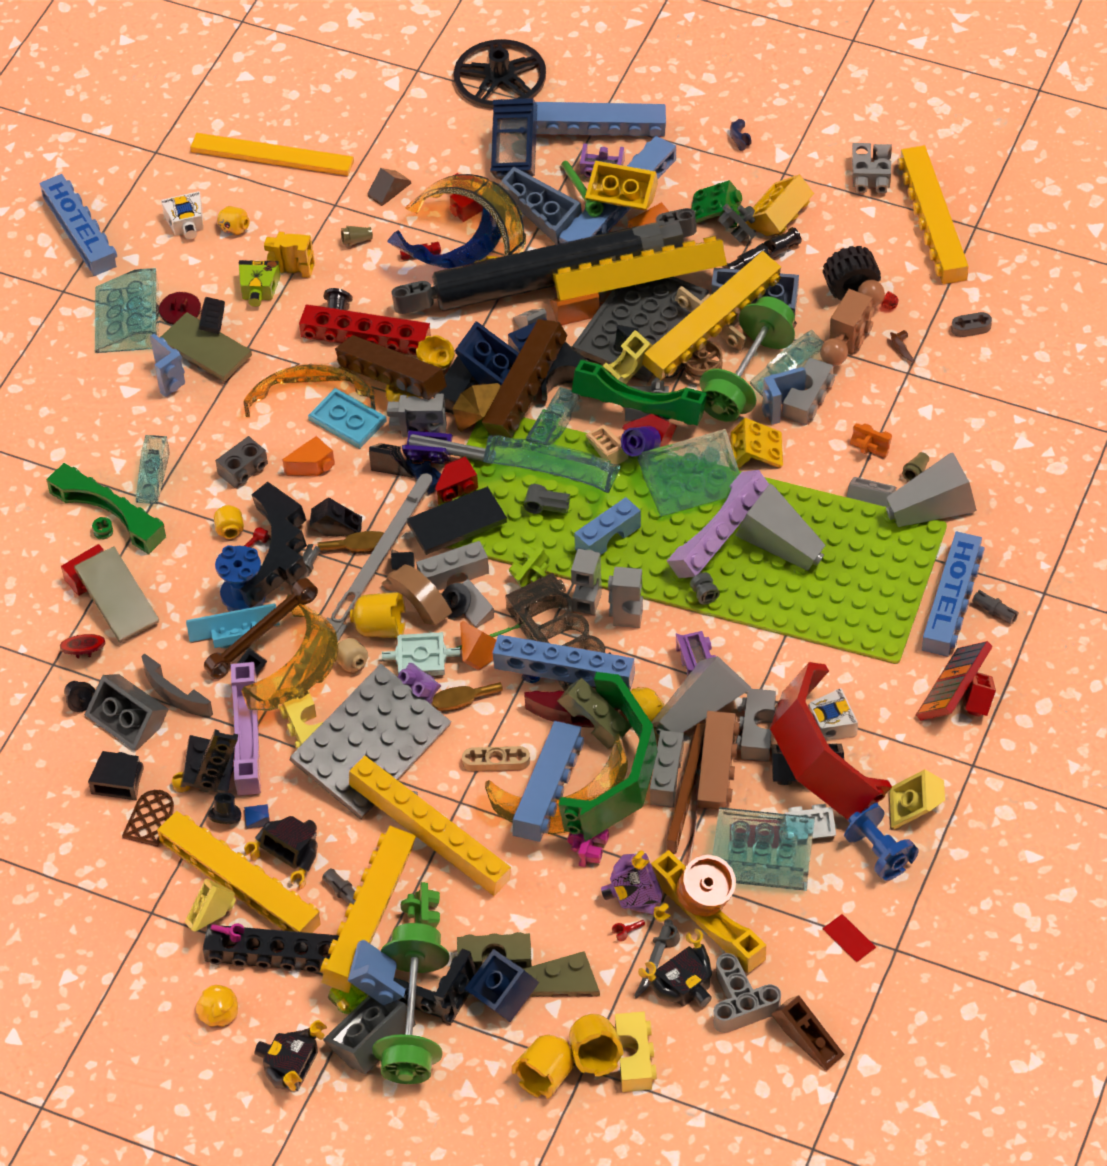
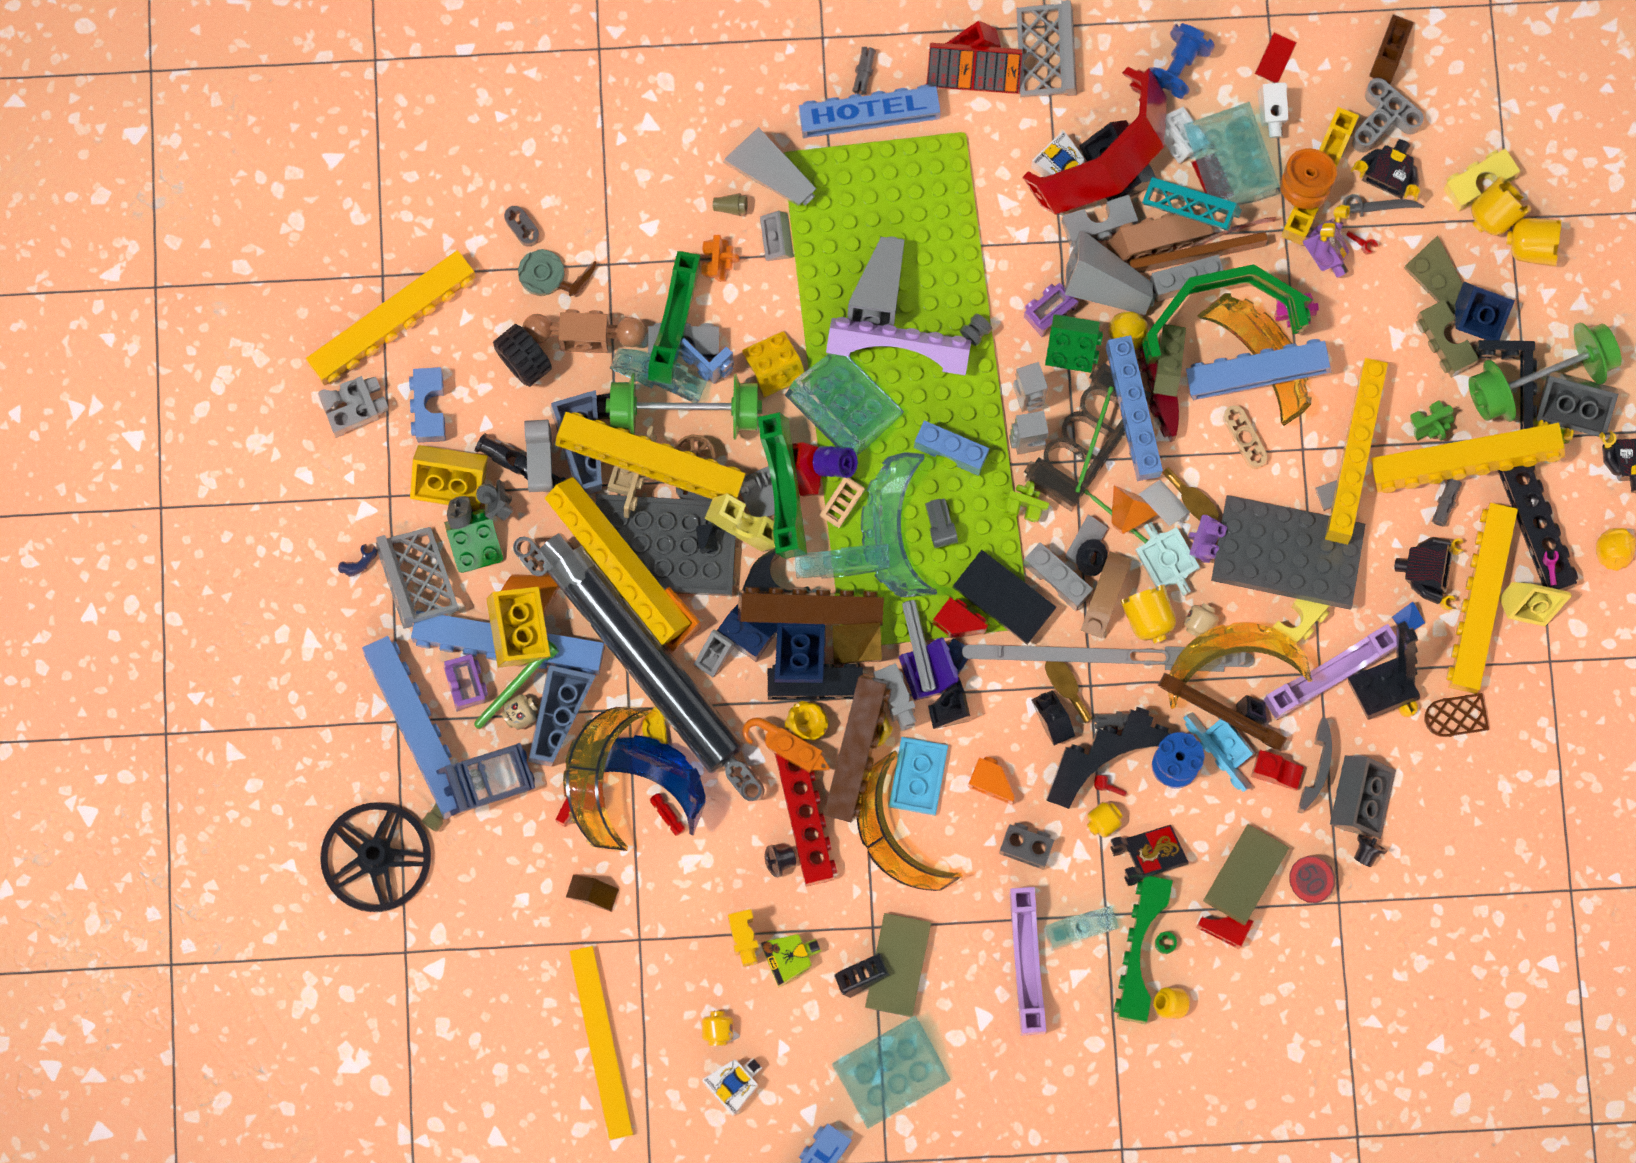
camera: 120 degrees left, 25 degrees up
black torso [88,751,144,801] -> none
medium blue bracket [150,334,185,397] -> none
dark red piece [159,292,201,325] -> none
black piece [208,792,242,824] -> none
olive cone [341,225,373,246] -> none
medium blue bracket [348,940,406,1005] -> none
black slope [391,549,415,570] -> none
clear red hinge [881,291,899,310] -> none
light yellow slope [890,769,945,829] -> none
none -> light grey fence [376,527,459,629]
none -> medium blue arch [409,367,446,443]
none -> dark grey beam [447,496,472,529]
none -> tan head [501,694,539,730]
none -> sand green tile [518,249,565,296]
none -> light grey beam [524,419,553,492]
none -> green arch [648,251,700,384]
none -> orange plate [742,717,830,773]
none -> lavender arch [1009,887,1046,1036]
none -> light grey fence [1016,0,1077,98]
none -> green brick [1045,314,1103,373]
none -> bright green piece [1075,387,1114,493]
none -> black flag [1110,824,1189,886]
none -> white sticker [1139,480,1189,526]
none -> teal fence [1142,177,1242,231]
none -> yellow head [1154,987,1190,1019]
none -> red arch [1251,750,1304,791]
none -> white torso [1257,82,1288,138]

